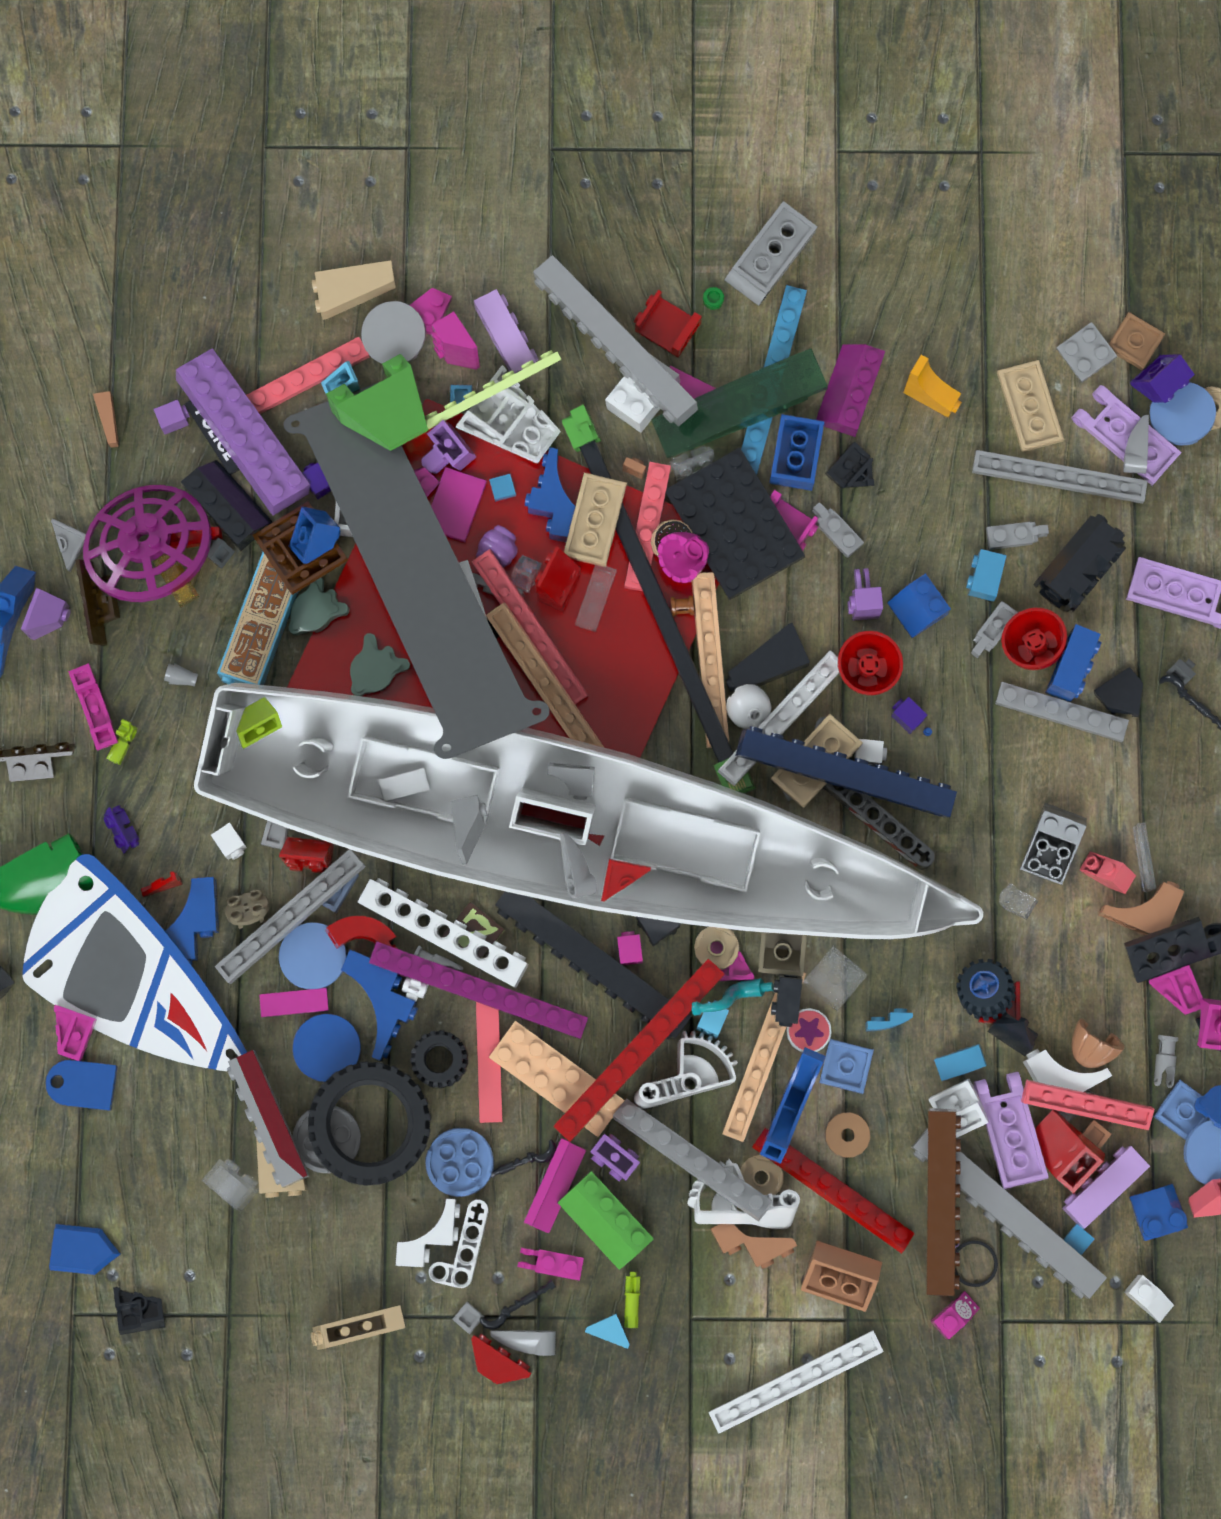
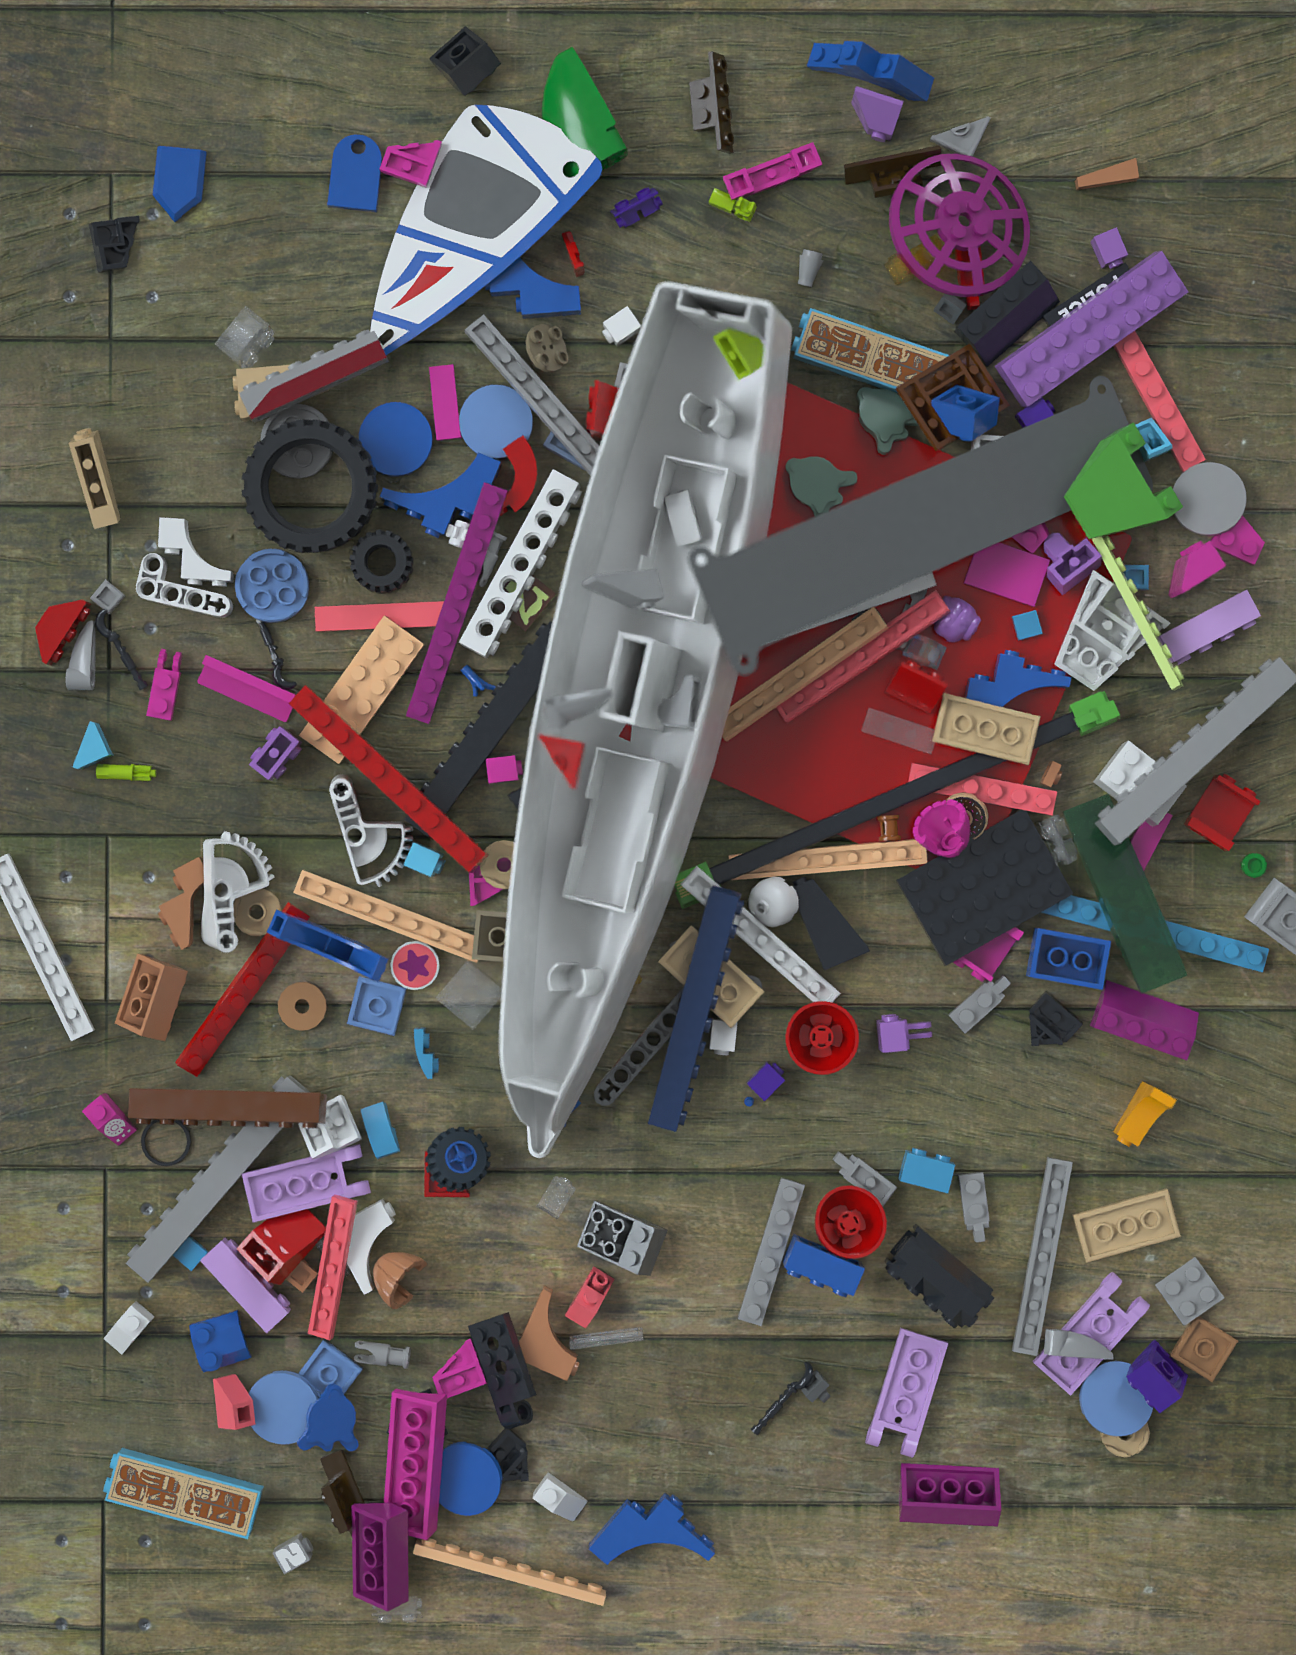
camera: 90 degrees right, 10 degrees up
tan slope [312,260,396,320] -> none
bright green slope [557,1171,654,1270] -> none
light grey plate [613,1099,772,1222] -> none
teal animal [692,978,774,1016] -> none
black brick [771,974,803,1027] -> none
blue slope [887,573,951,638] -> none
black slope [987,1013,1038,1056] -> none
black slope [1094,667,1143,717] -> none
none -> blue bar [461,665,496,697]

